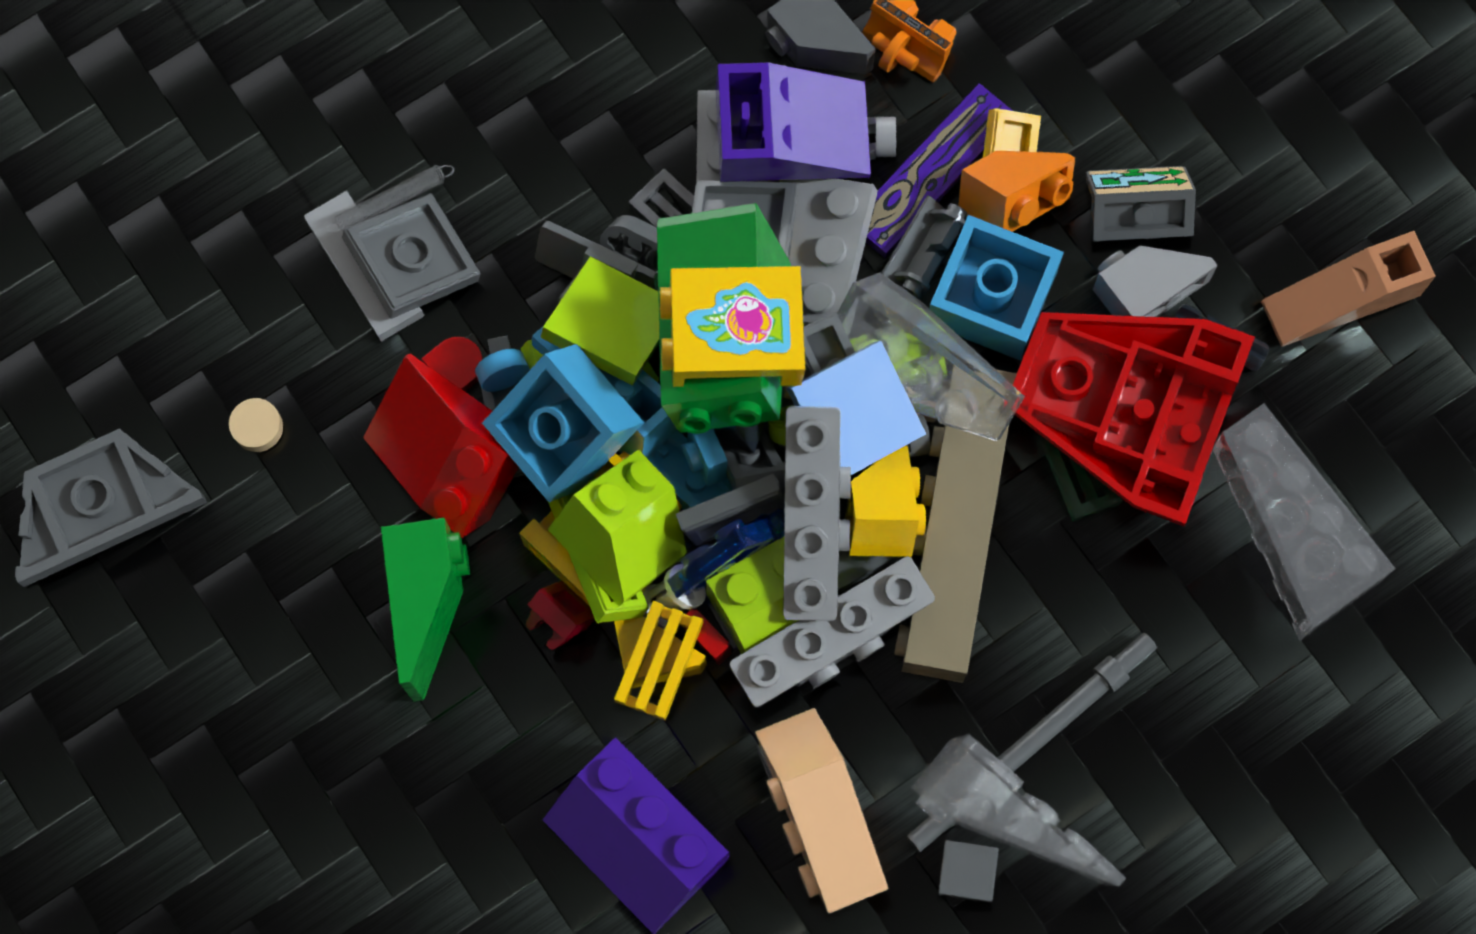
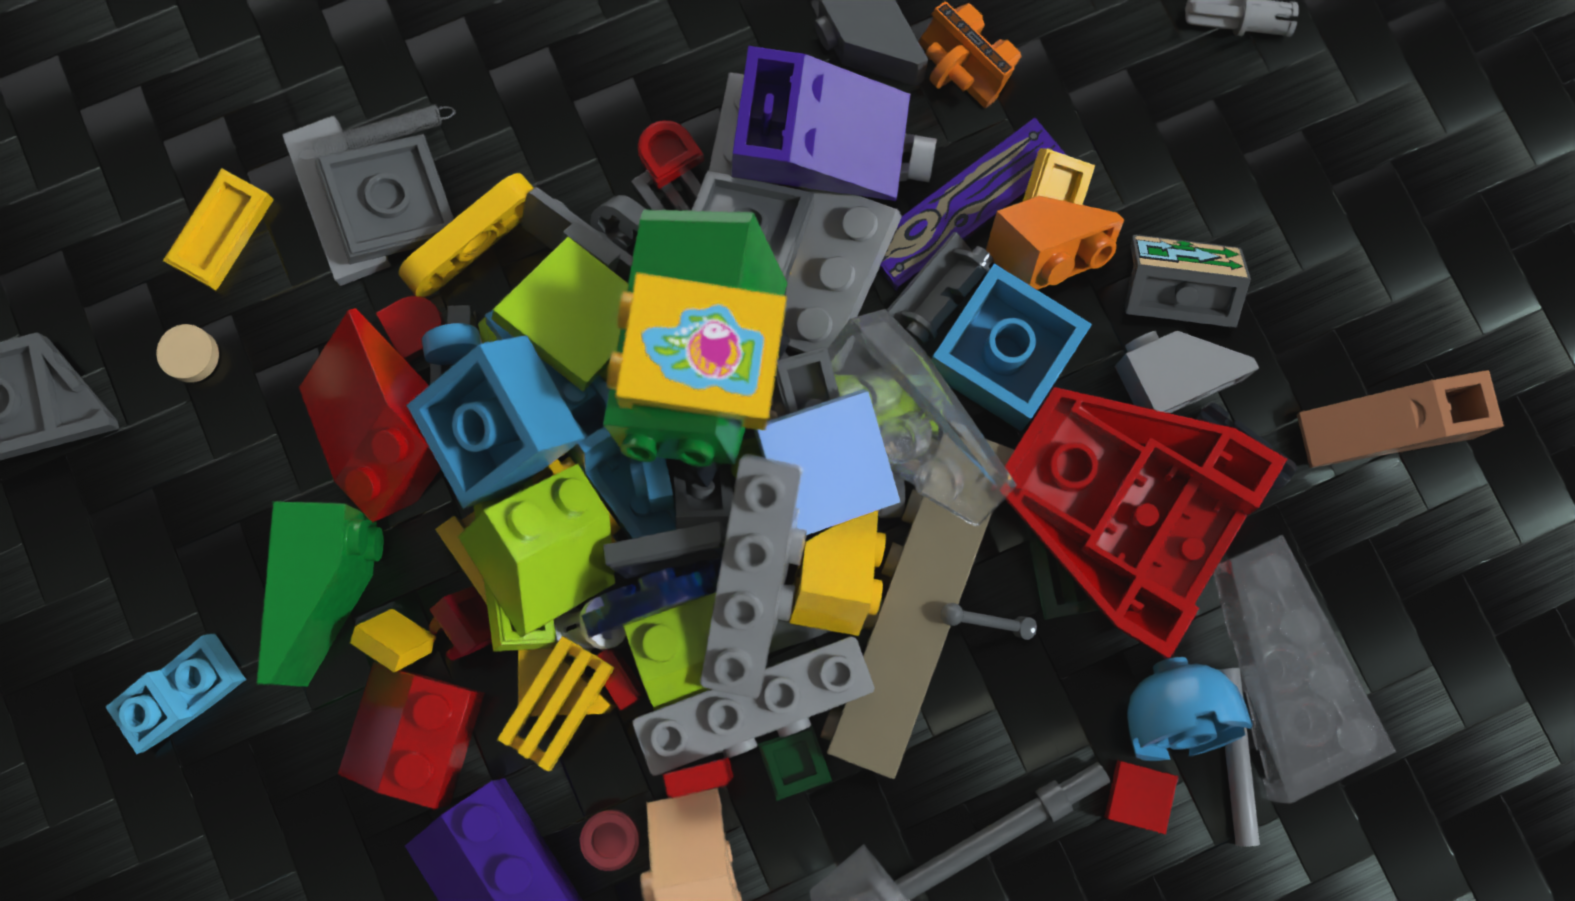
camera: 10 degrees right, 5 degrees up
none -> medium azure slope [106,634,246,754]
none -> yellow tile [163,168,274,291]
none -> red slope [338,662,485,809]
none -> yellow tile [350,608,437,672]
none -> yellow beam [398,173,534,297]
none -> coral tile [580,809,641,871]
none -> red tile [638,121,704,189]
none -> red tile [663,758,733,798]
none -> dark green tile [758,725,832,800]
none -> dark grey hinge [940,603,1037,640]
none -> red tile [1104,761,1178,834]
none -> dark azure cylinder [1127,657,1253,761]
none -> light grey bar [1217,668,1260,846]

